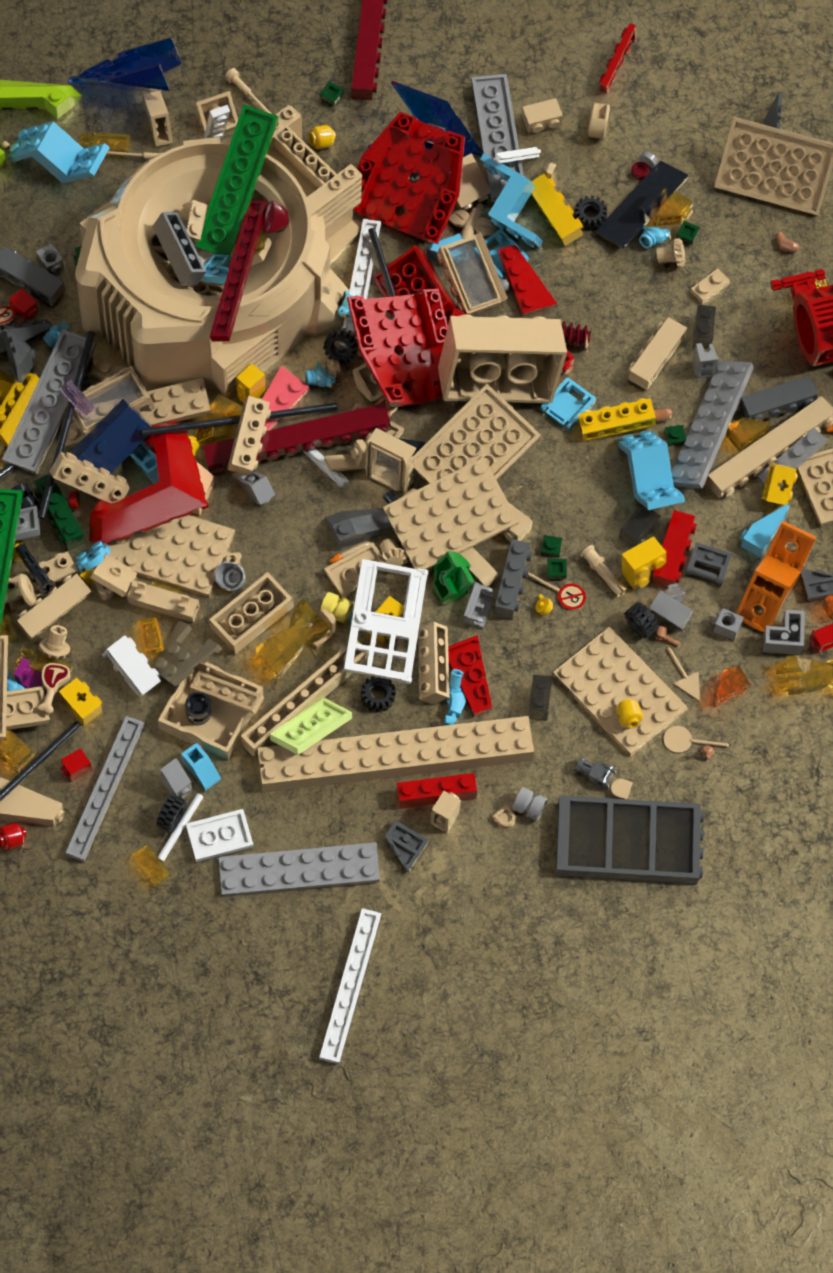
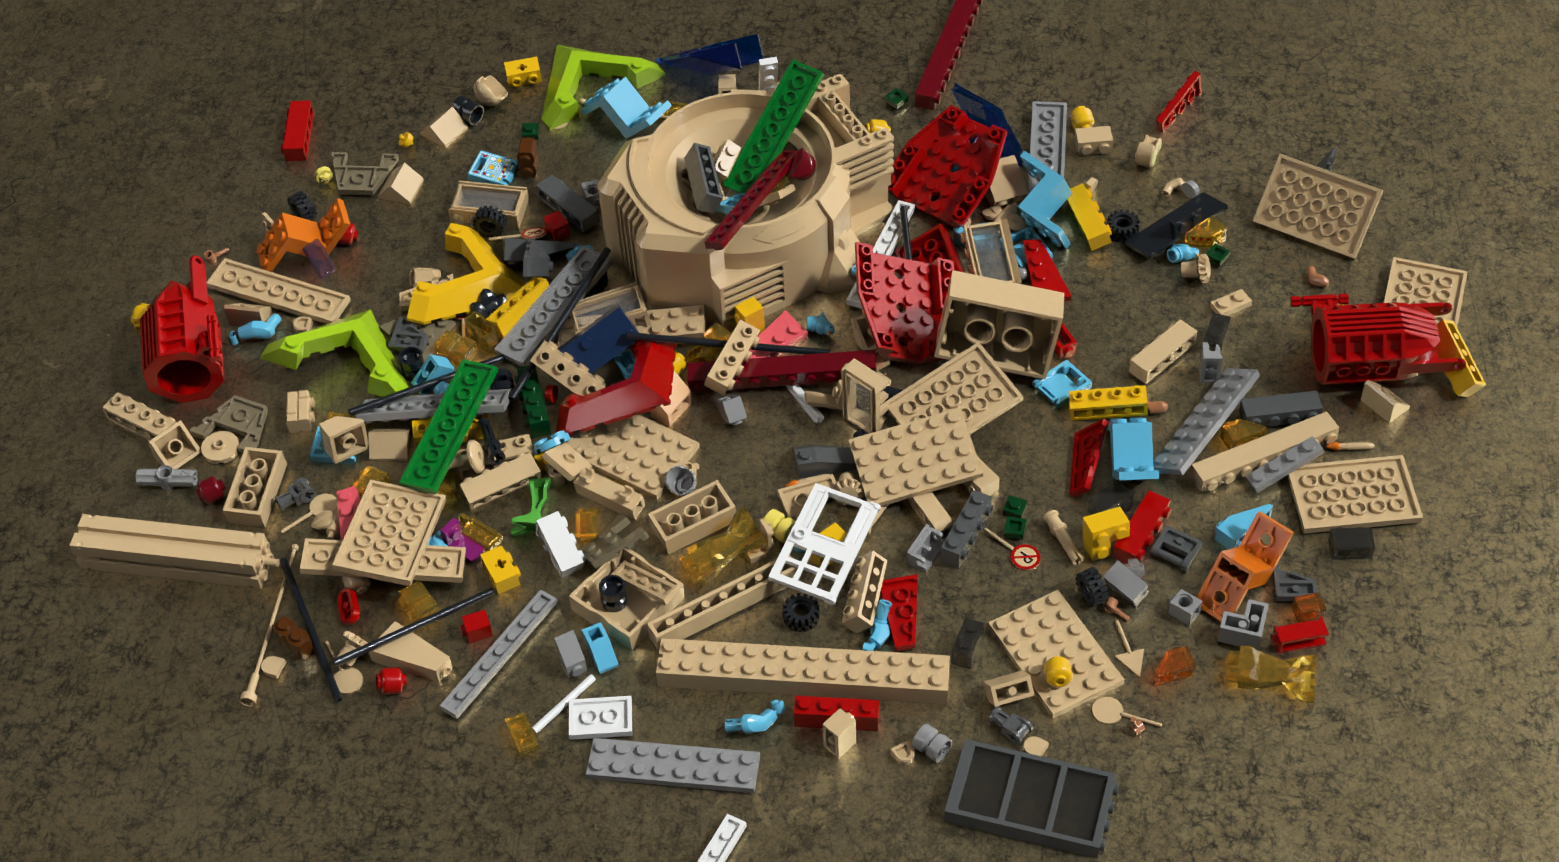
camera: 20 degrees right, 15 degrees down
tan piece [37,663,71,714] -> none
tan gear [39,625,70,660] -> none
clear purple tile [60,380,96,417] -> none
black tyre [156,794,187,833] -> none
yellowish green plate [270,698,352,755] -> none
black tyre [323,328,359,364] -> none
tan plate [326,359,341,378] -> none
dark grey wing [385,820,429,873] -> none
green brick [431,551,475,604] -> none
white axle [493,147,541,164] -> none
yellow piece [535,594,553,615] -> none
dark red piece [562,321,592,349] -> none
dark red tile [631,162,649,180] -> none
dark green plate [664,425,686,447] -> none
yellow brick [761,462,797,505] -> none
none -> bright green animal [510,477,552,536]
none -> medium azure arm [725,699,785,734]
none -> tan brick [984,670,1034,707]
none -> red wing [1069,418,1109,498]
none -> yellow head [1070,106,1095,130]
none -> tan arm [1161,178,1185,198]

